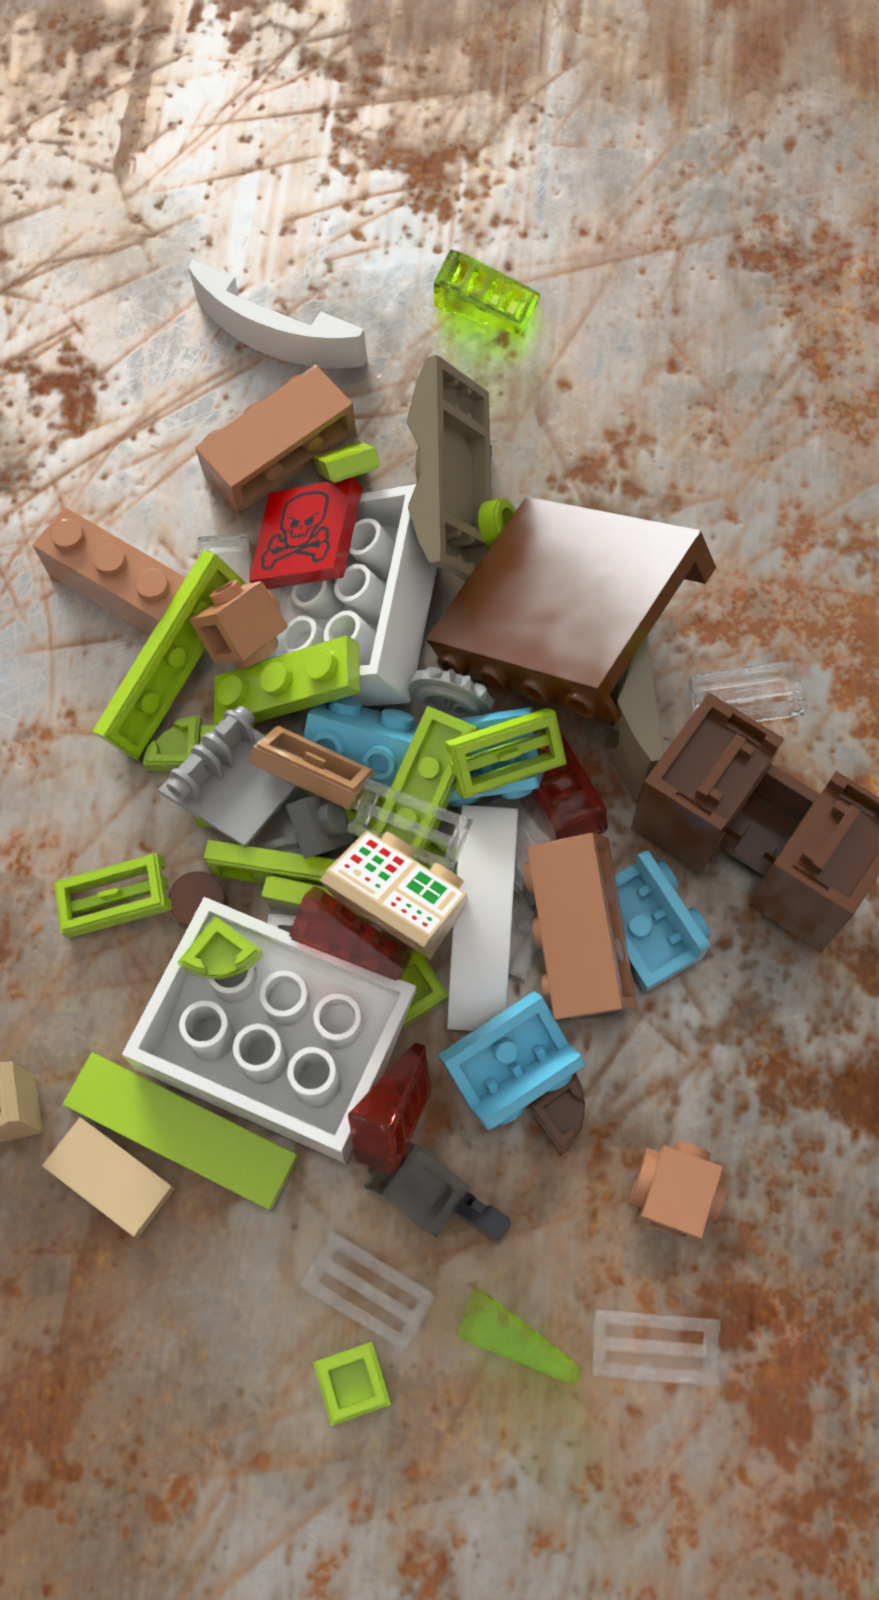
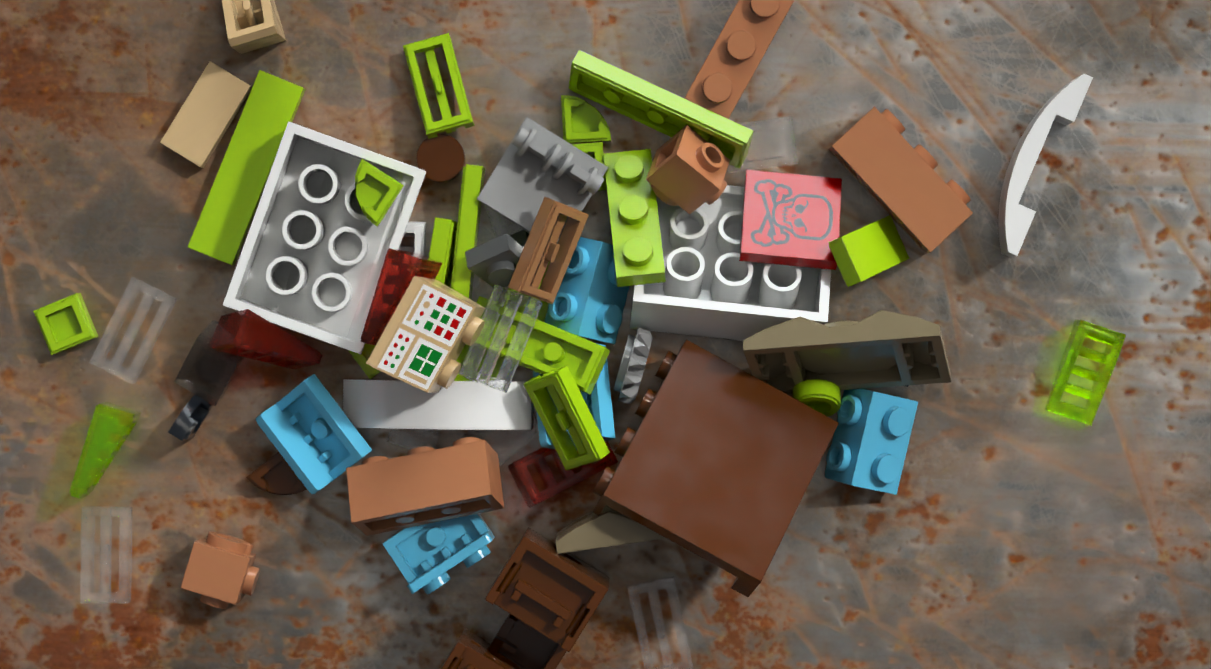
camera: 85 degrees right, 20 degrees up
none -> medium azure bracket [825,388,918,495]

